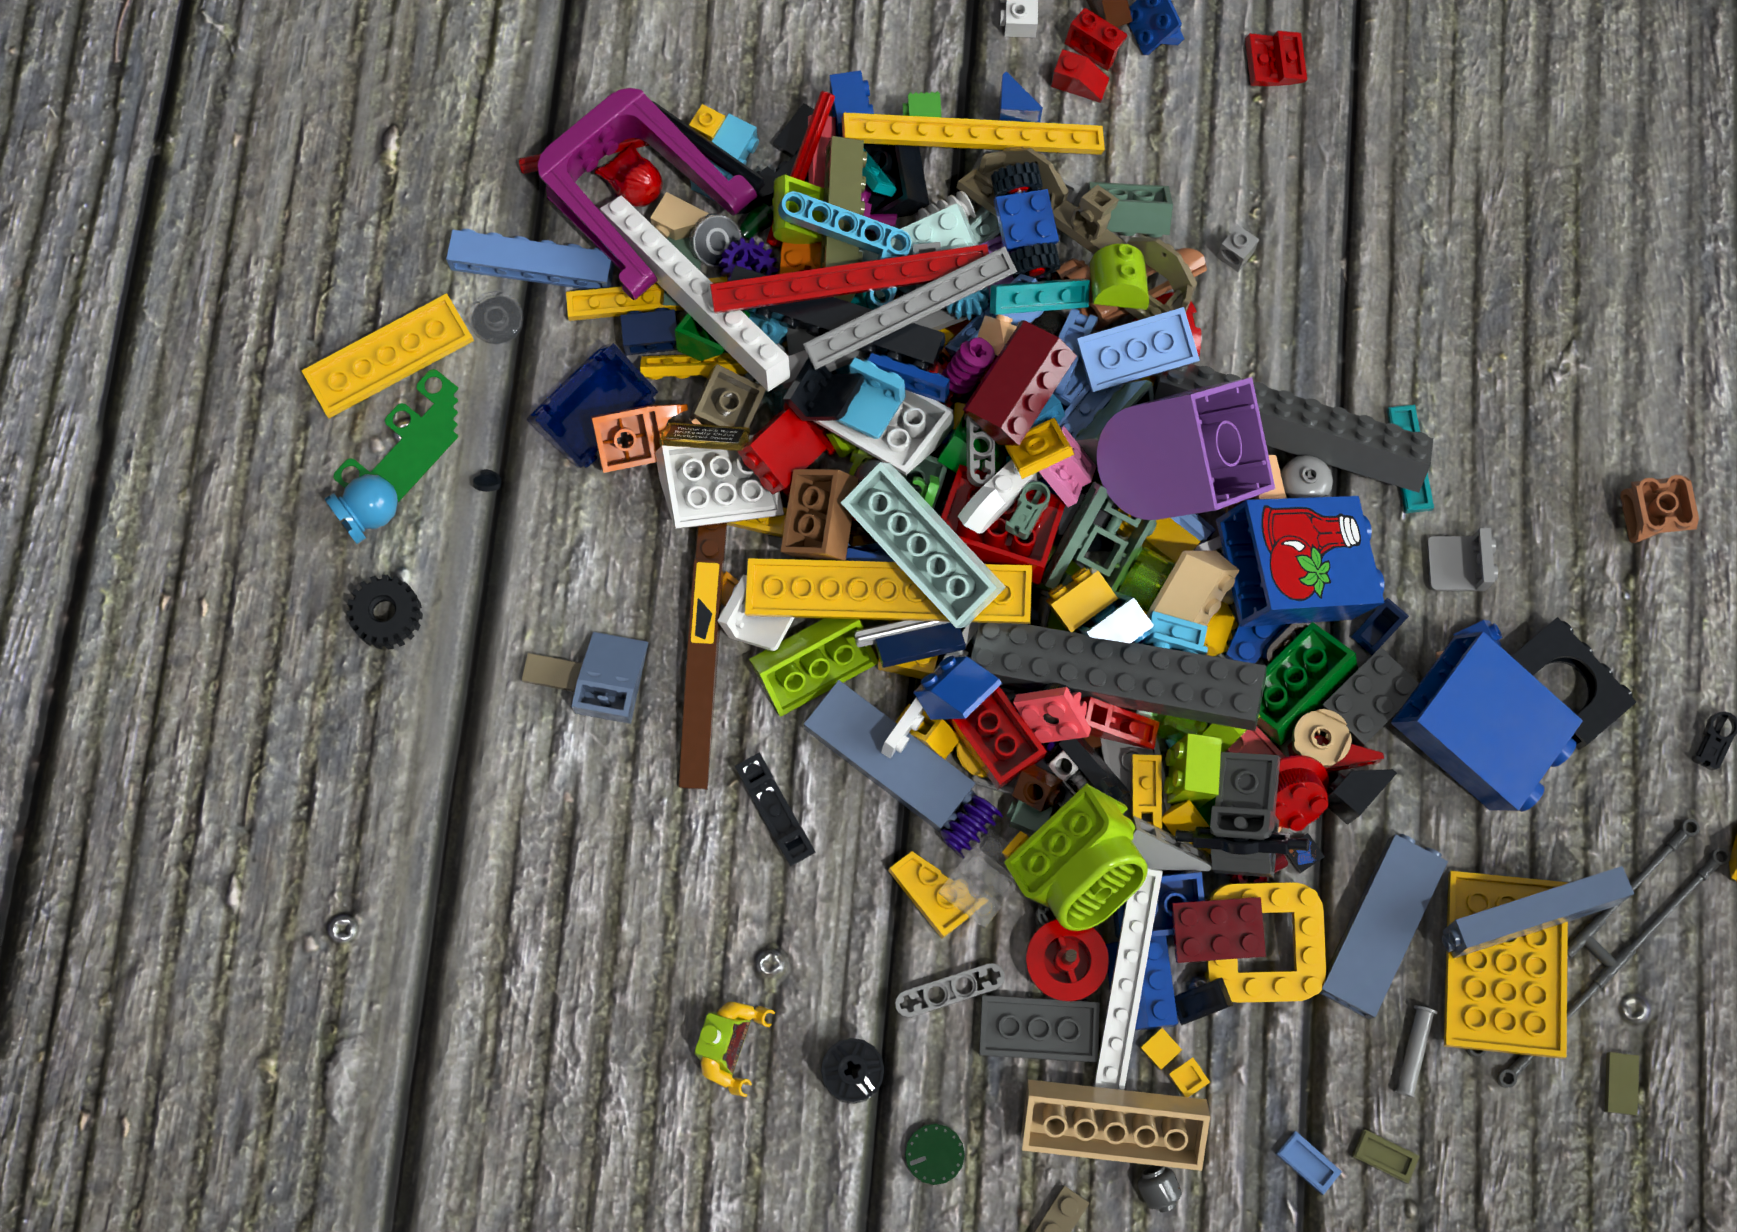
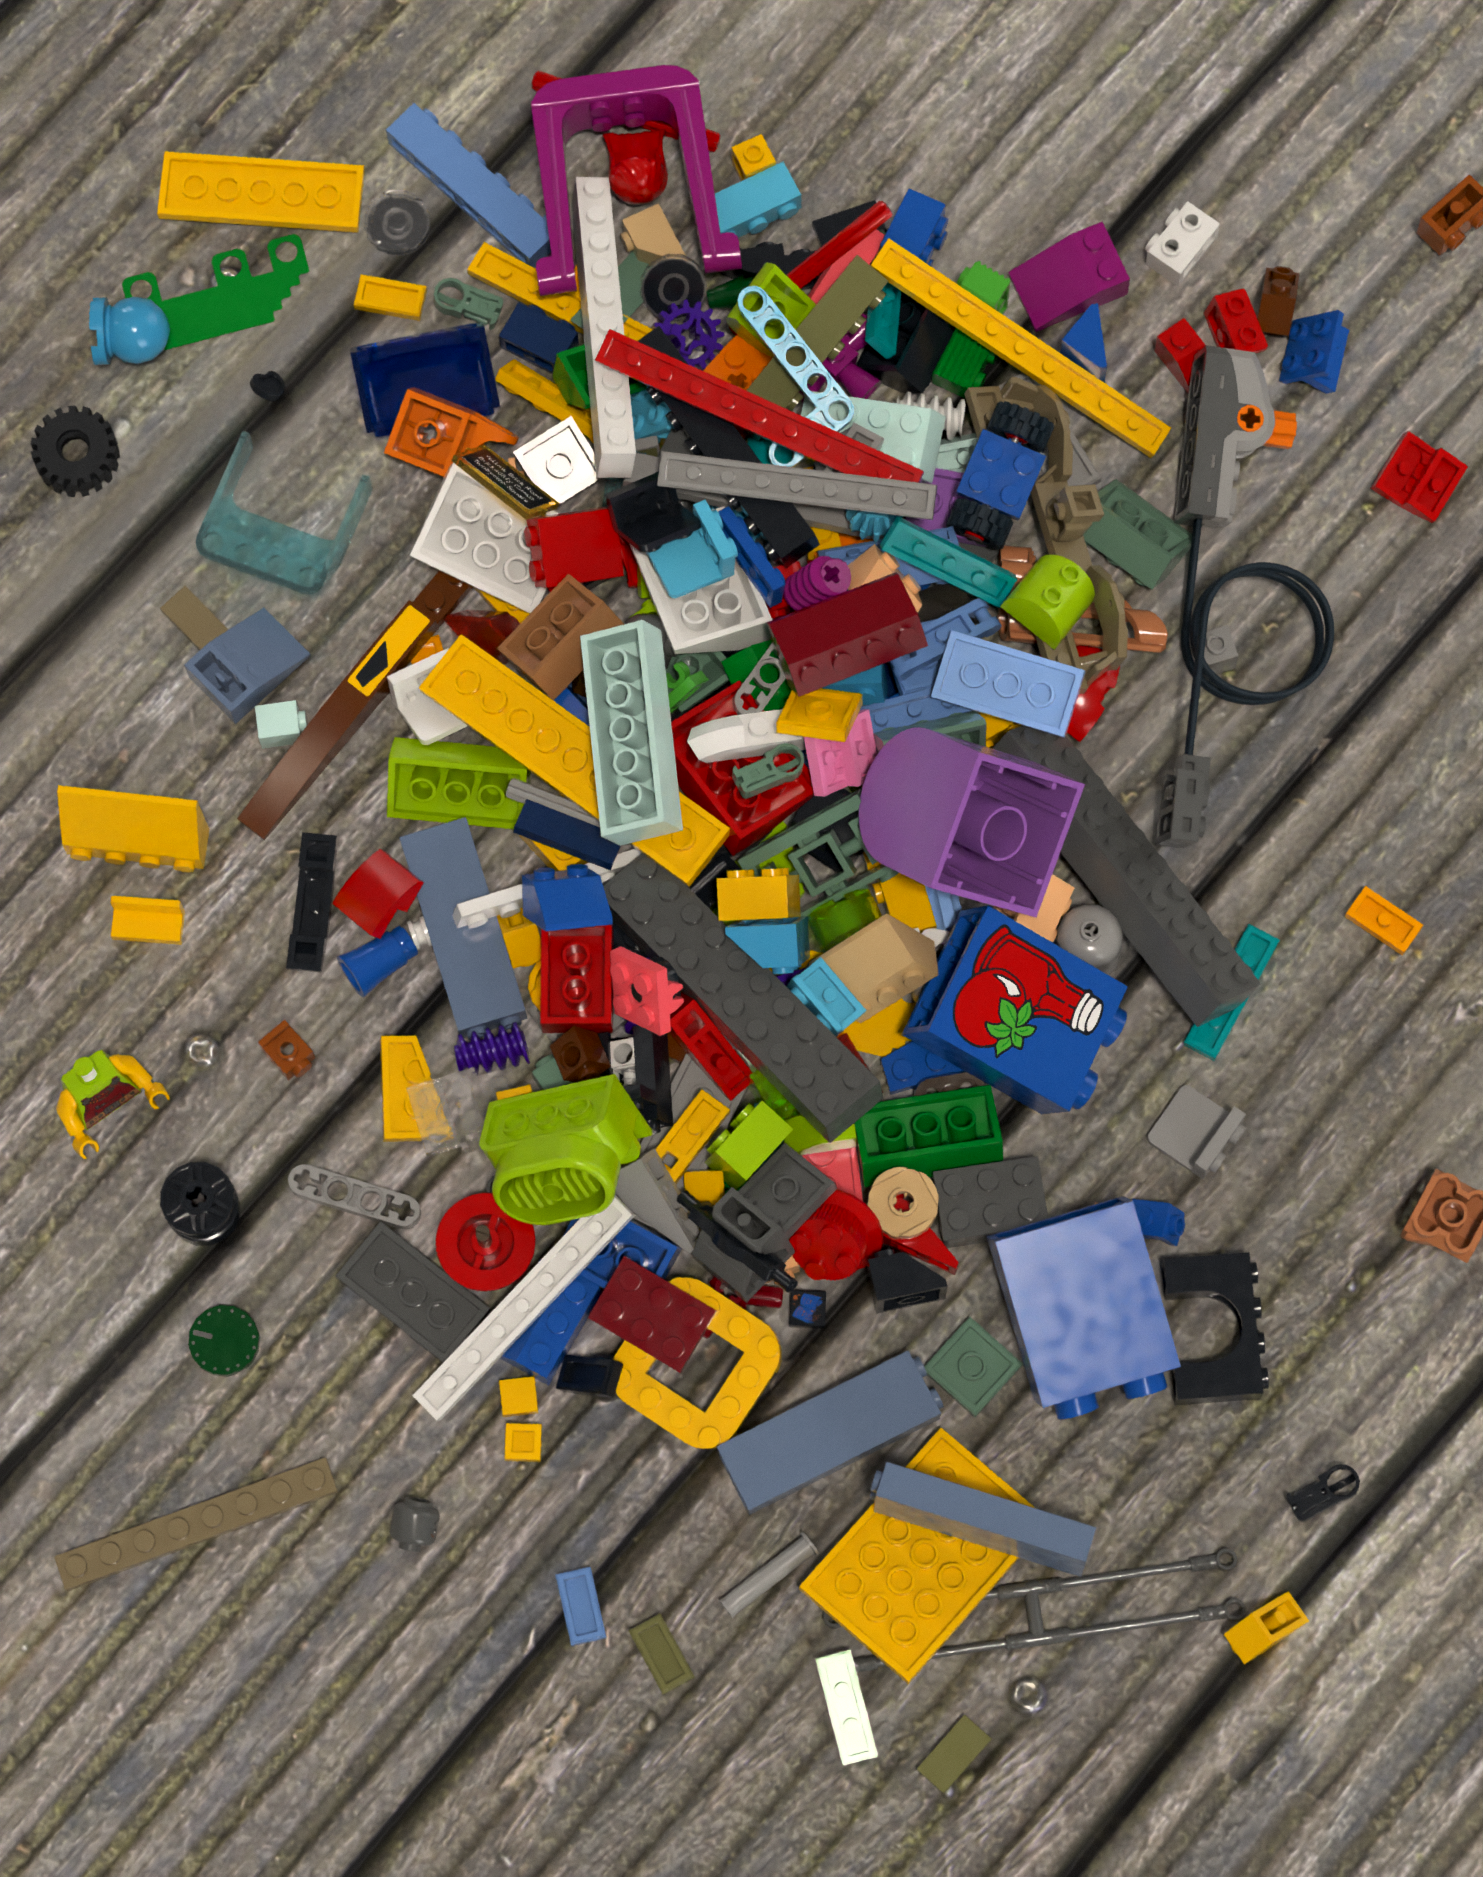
camera: 40 degrees right, 0 degrees up
black axle [652,101,765,192] -> none
tan brick [1021,1079,1210,1171] -> none
dark blue slope [1351,597,1409,655] -> none
none -> yellow slope [57,785,210,872]
none -> yellow panel [110,896,185,945]
none -> clear light blue windscreen [196,431,372,595]
none -> light aqua brick [255,700,307,749]
none -> dark orange brick [258,1020,315,1081]
none -> red slope [332,849,424,939]
none -> blue plant [337,926,418,998]
none -> yellow tile [354,274,427,321]
none -> white bush [406,916,432,950]
none -> sand green piece [433,278,504,330]
none -> clear red slope [444,610,520,665]
none -> tile [815,1649,878,1765]
none -> sand green tile [924,1317,1023,1418]
none -> green brick [932,328,998,399]
none -> magenta slope [1008,222,1130,332]
none -> piece [1156,345,1334,848]
none -> light orange plate [1345,886,1423,956]

